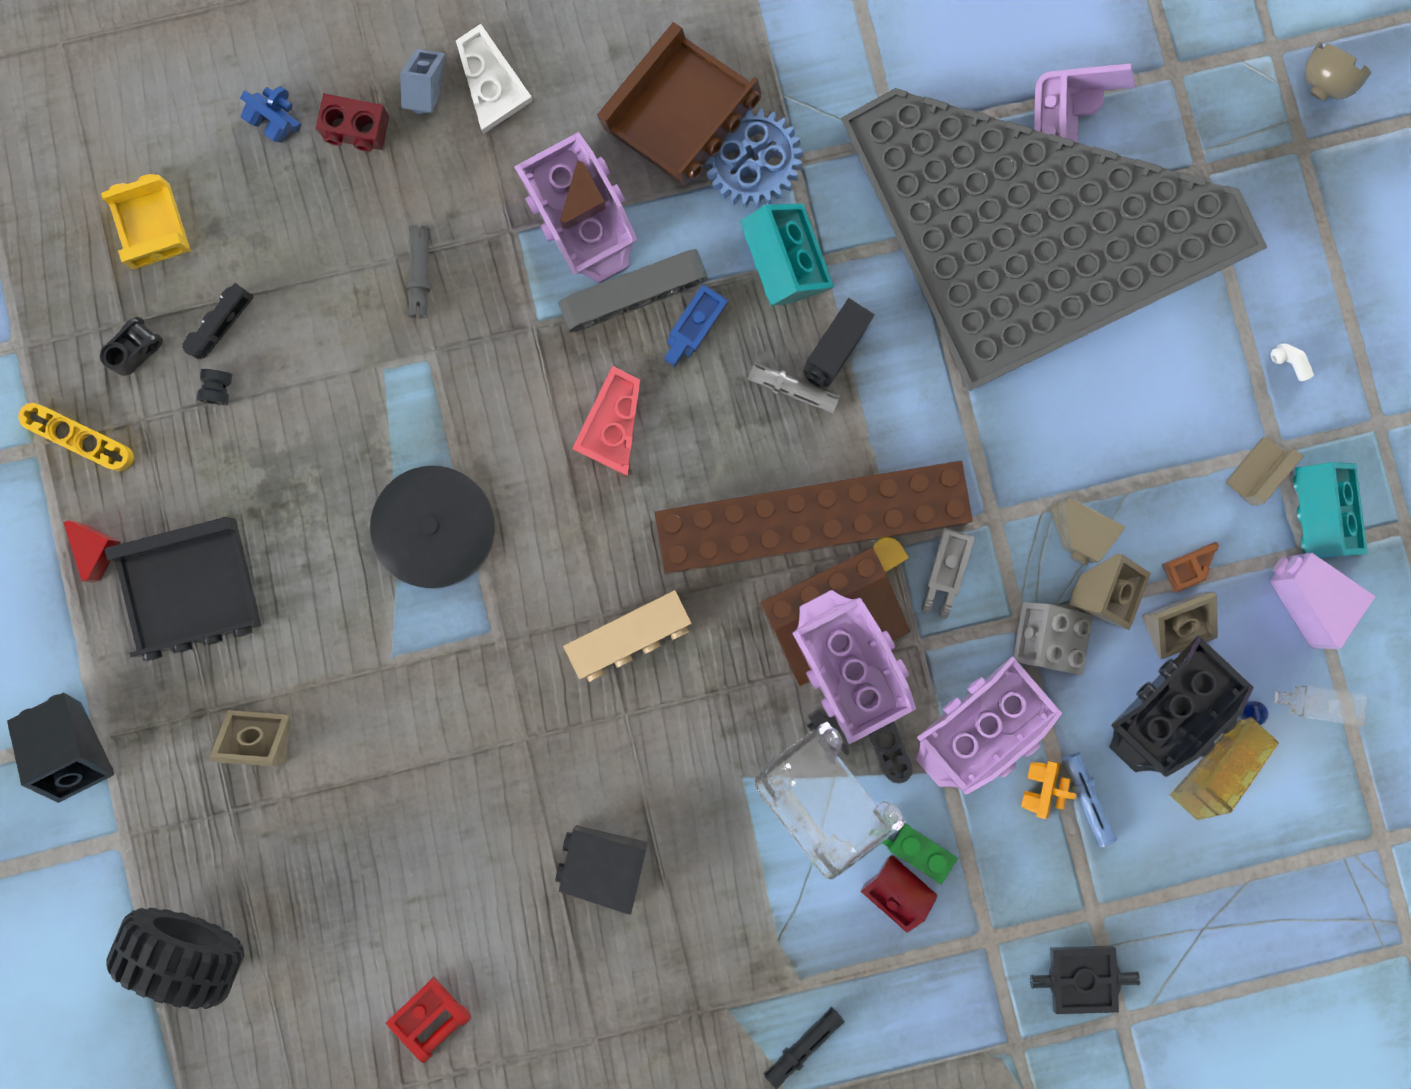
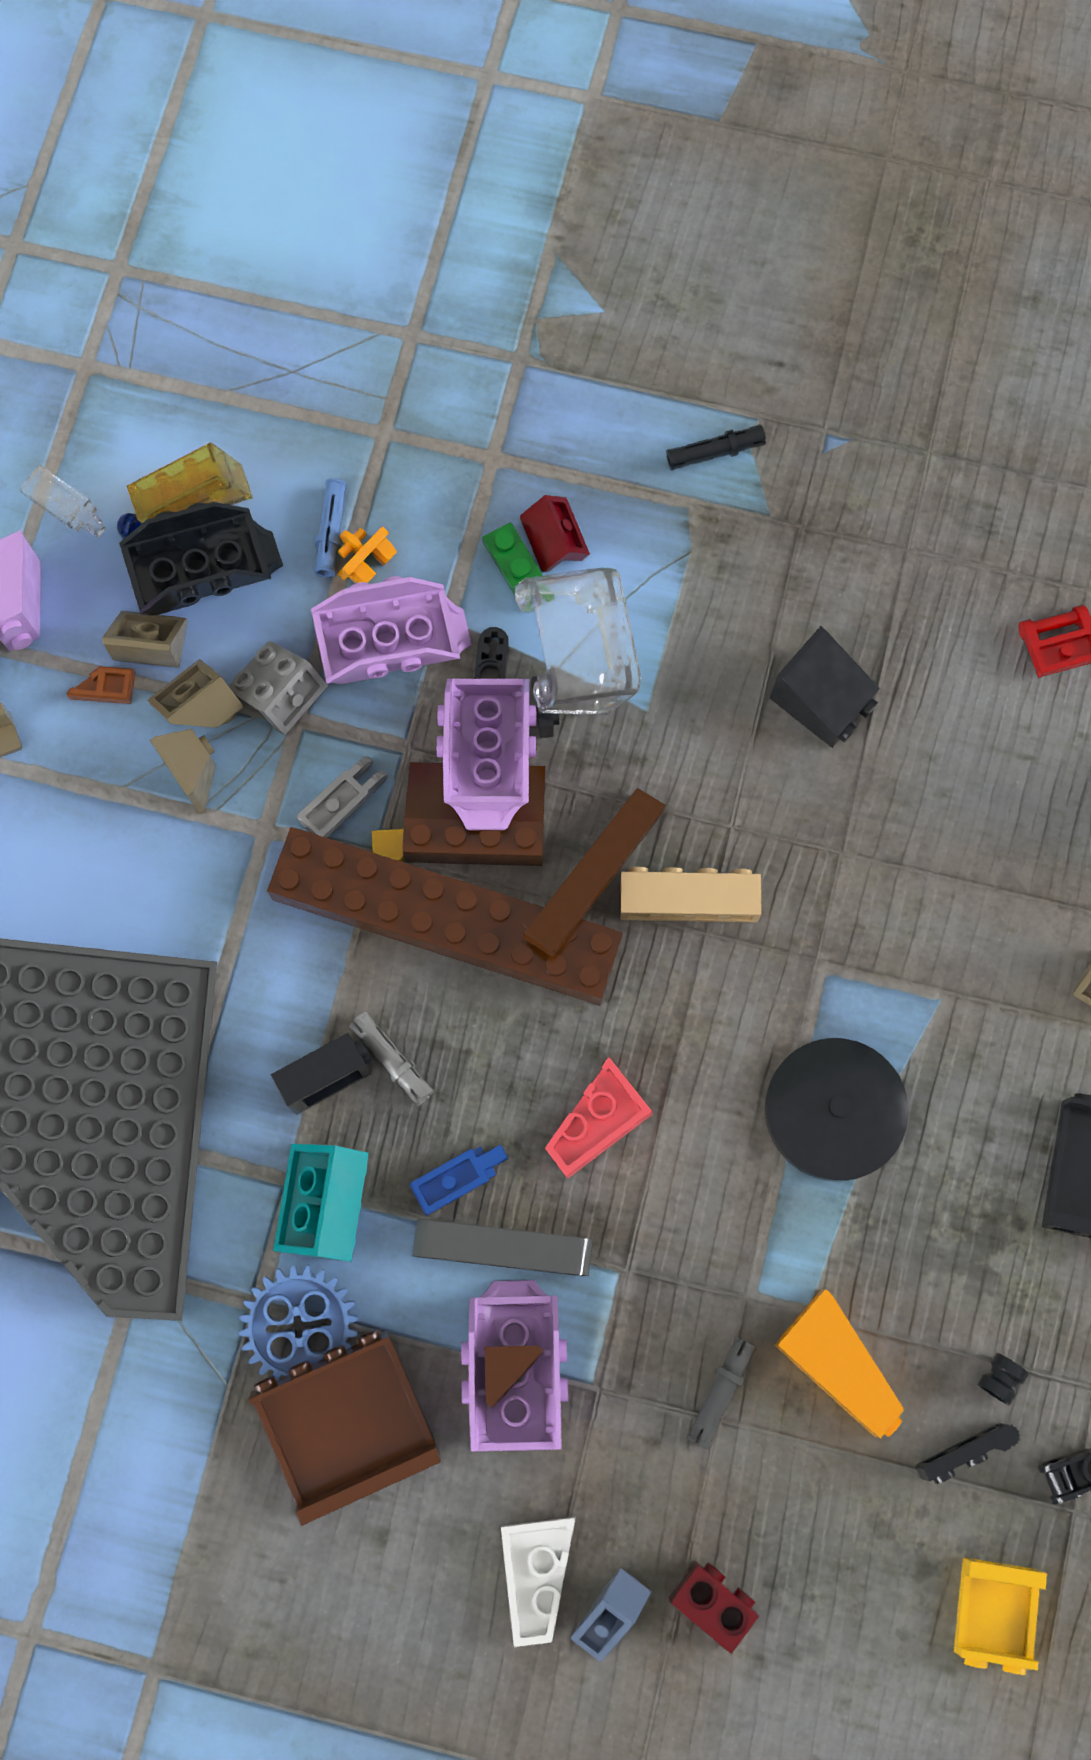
camera: 150 degrees left, 10 degrees down
blue hips [240,86,302,143] -> none
black plate [1030,946,1140,1014] -> none
none -> reddish brown tile [523,788,666,957]
none -> light orange slope [774,1289,904,1439]

